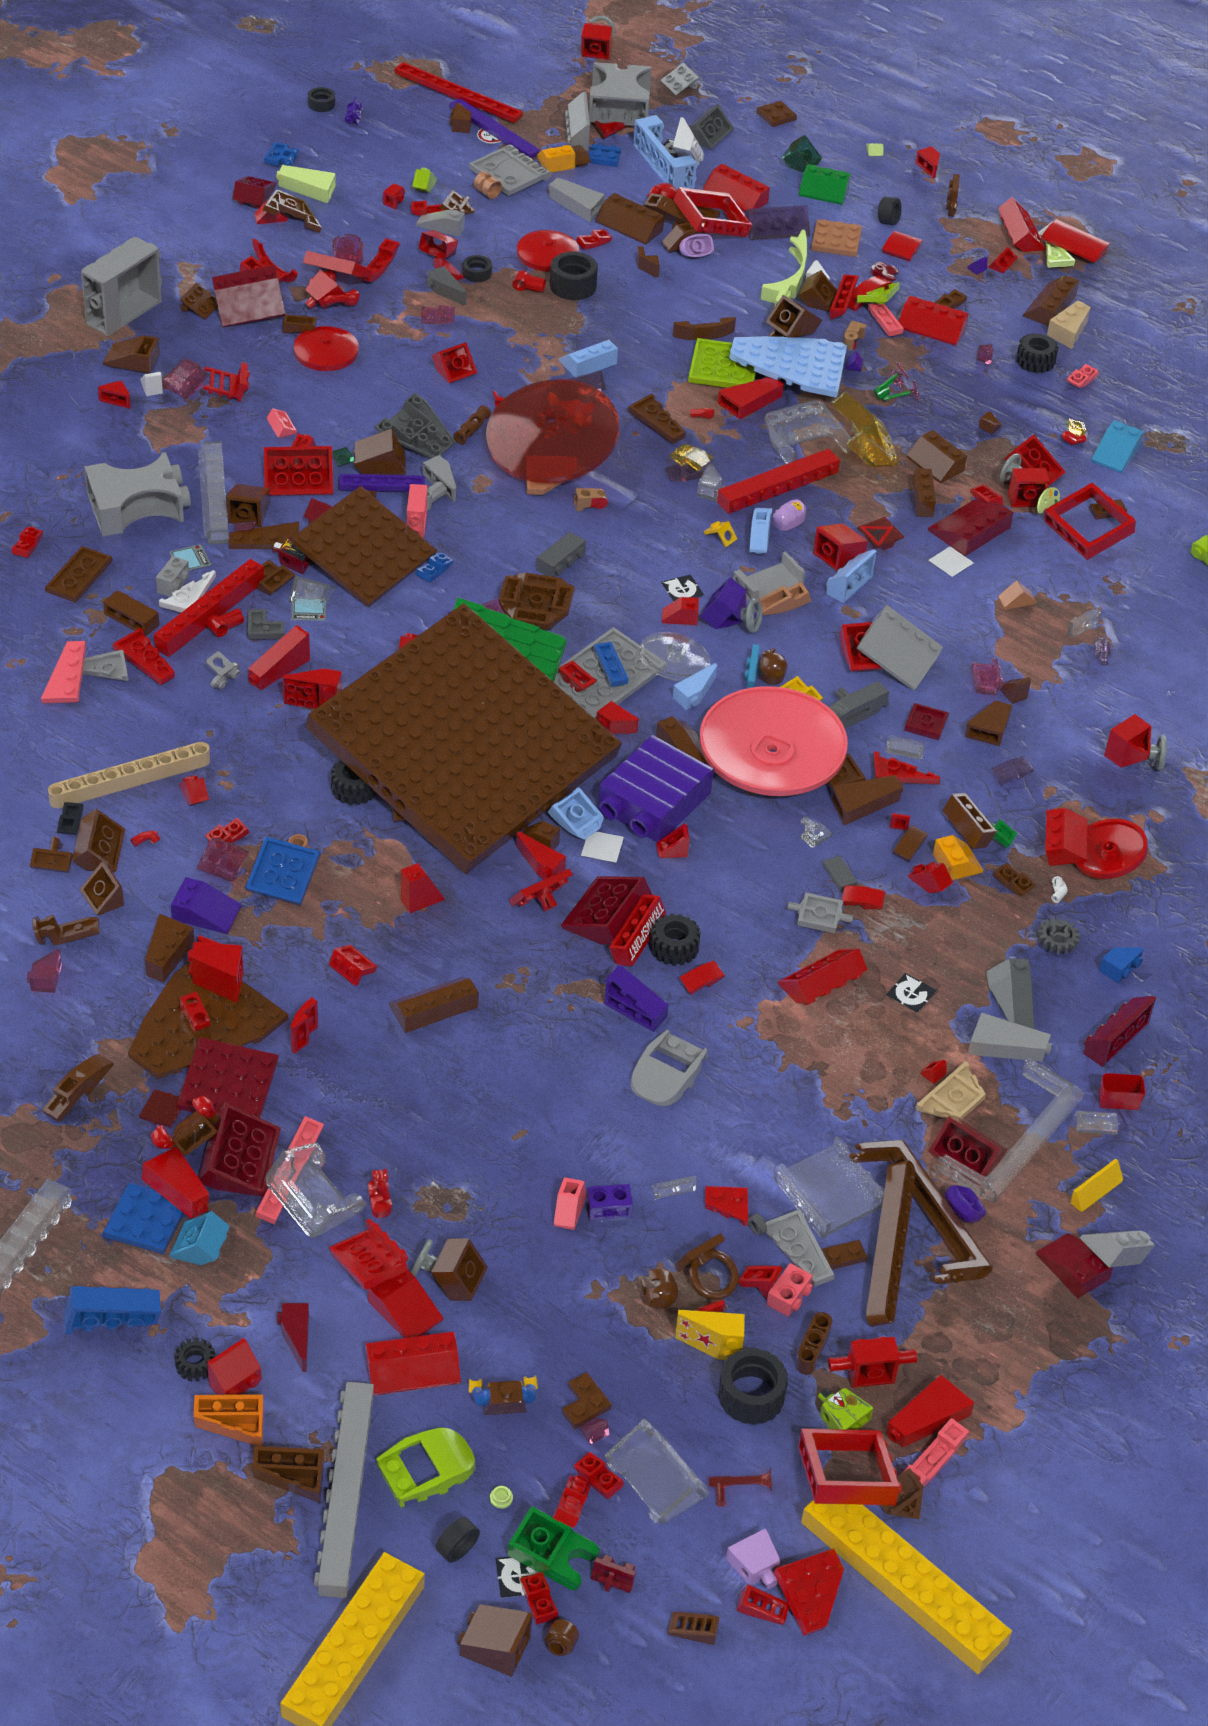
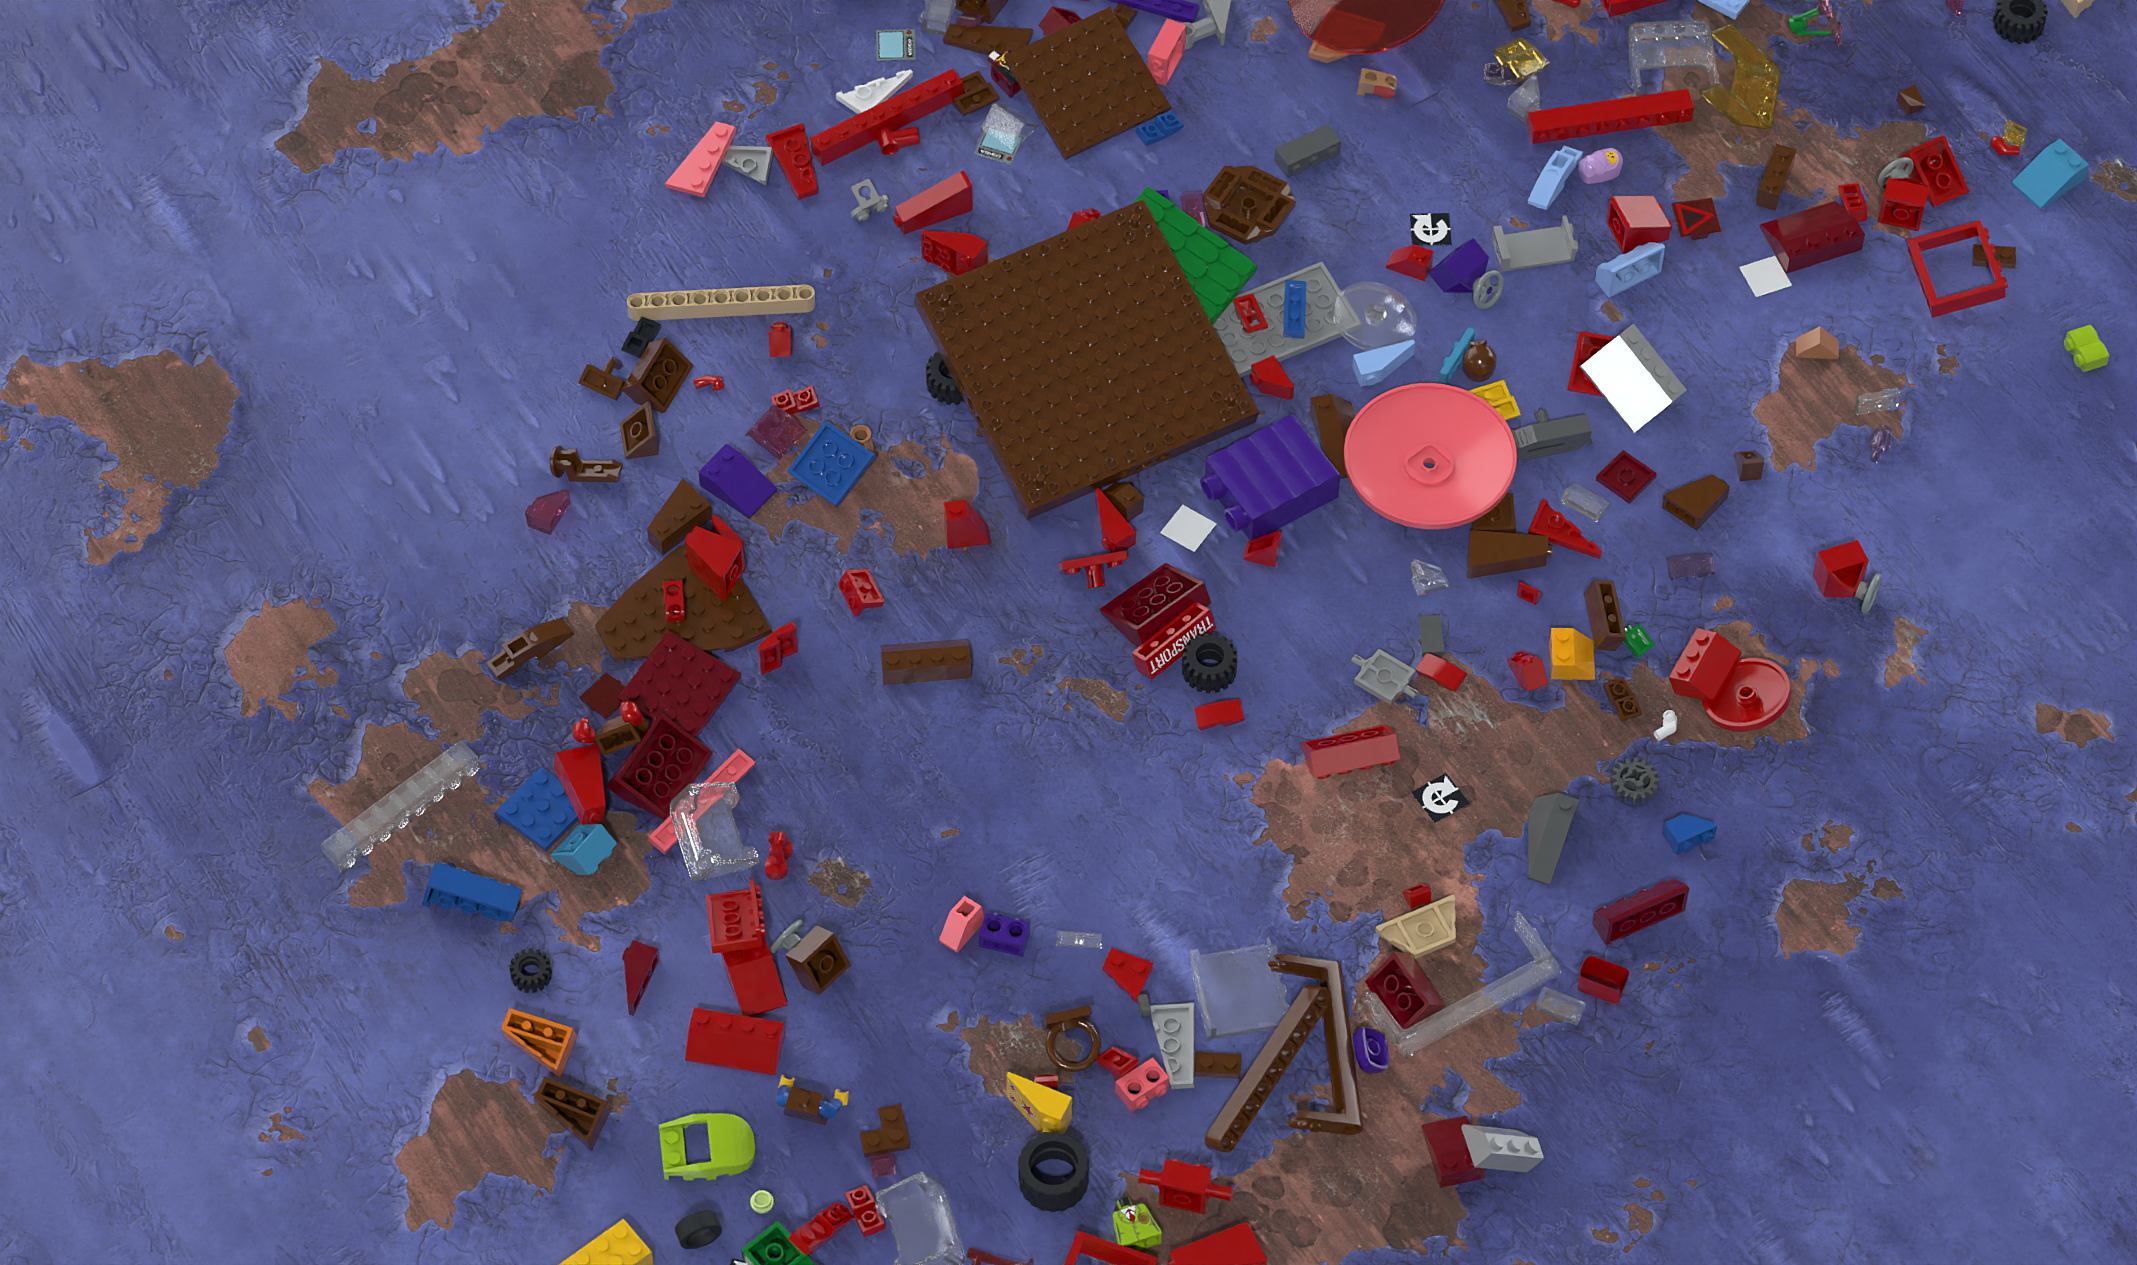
camera: 25 degrees right, 10 degrees up
reddish brown tile [45,546,113,603] -> none
reddish brown brick [103,590,159,637] -> none
light grey brick [156,556,189,597] -> none
red slope [207,1338,262,1395] -> none
dark grey plate [248,609,284,639] -> none
light grey brick [314,1382,374,1598] -> none
light blue slope [548,788,604,840] -> none
dark purple wedge [604,964,669,1032] -> none
light grey slope [630,1030,708,1106] -> none
reddish brown helmet [640,1269,678,1309] -> none
yellow bracket [704,521,737,547] -> none
nougat slope [755,582,811,615] -> none
reddish brown beam [796,1312,833,1375] -> none
reddish brown slope [893,825,928,863] -> none
reddish brown slope [907,430,967,483] -> none
light grey slope [968,1013,1052,1062] -> none
clear pink bracket [971,658,1003,695] -> none
yellowish green piece [1037,487,1060,514] -> none
coral slope [1067,364,1099,388] -> none
yellow slope [1070,1159,1123,1212] -> none

